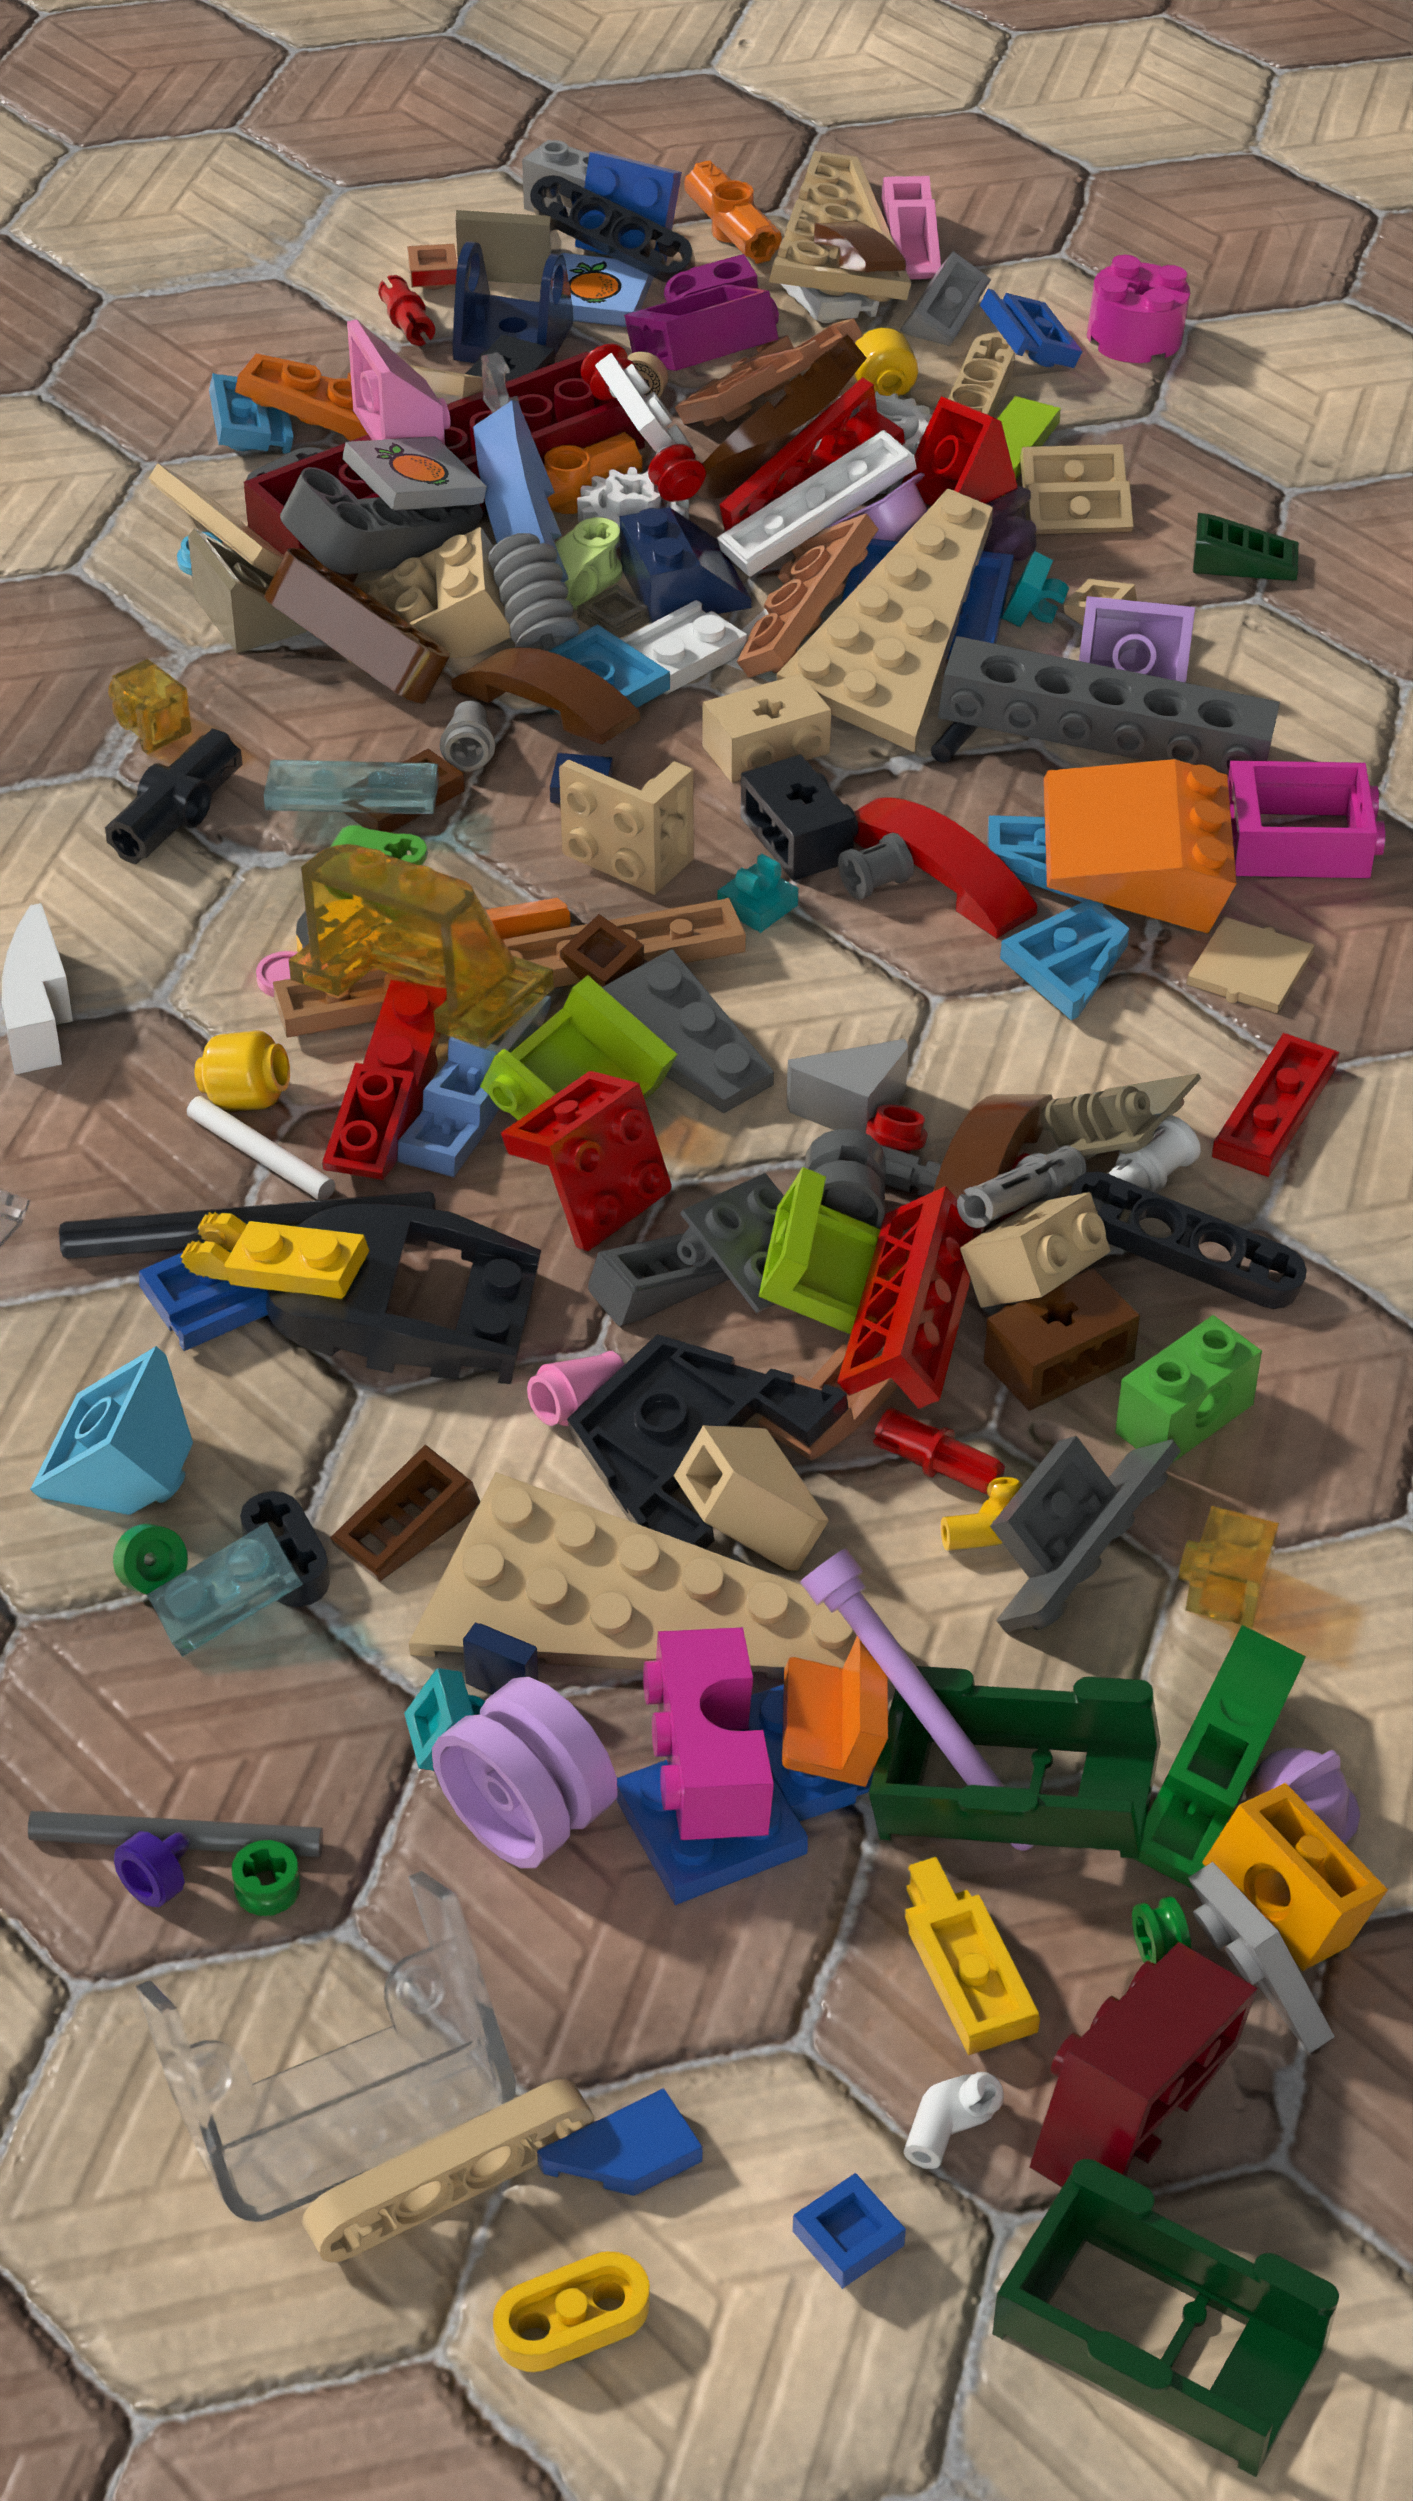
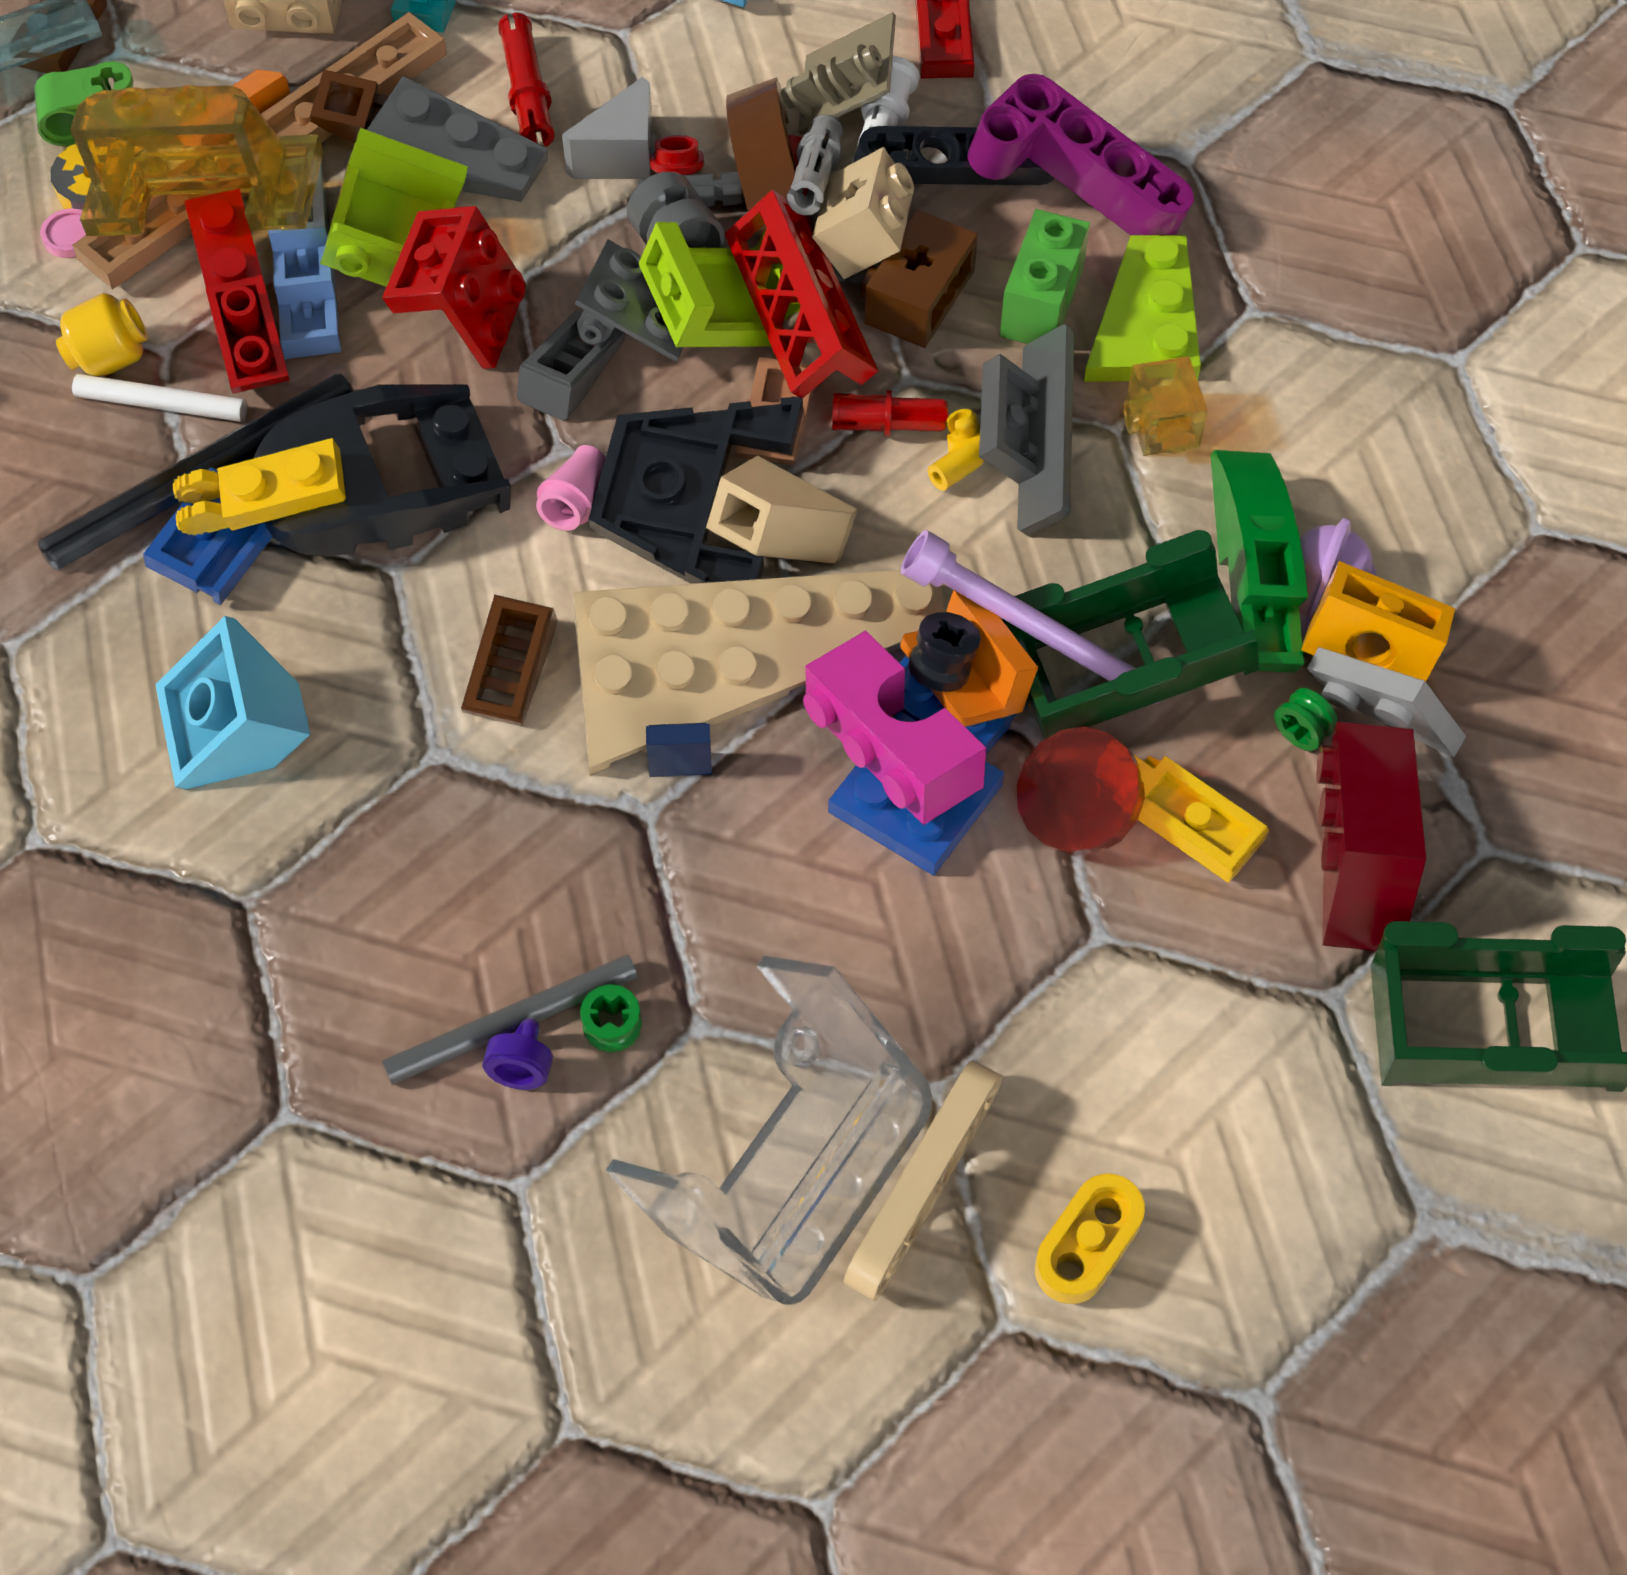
camera: 30 degrees left, 15 degrees up
green tile [113,1524,188,1596] -> none
clear light blue plate [147,1522,303,1657] -> none
black beam [240,1491,330,1607] -> none
teal tile [404,1668,485,1771] -> none
lavender wheel [432,1677,617,1868] -> none
blue tile [537,2088,703,2196] -> none
blue plate [792,2173,906,2289] -> none
white arm [904,2072,1004,2169] -> none
none -> red pin [498,12,555,147]
none -> black wheel [908,612,981,692]
none -> magenta beam [968,74,1194,236]
none -> clear red tile [1016,727,1145,856]
none -> lime wing [1084,235,1201,382]

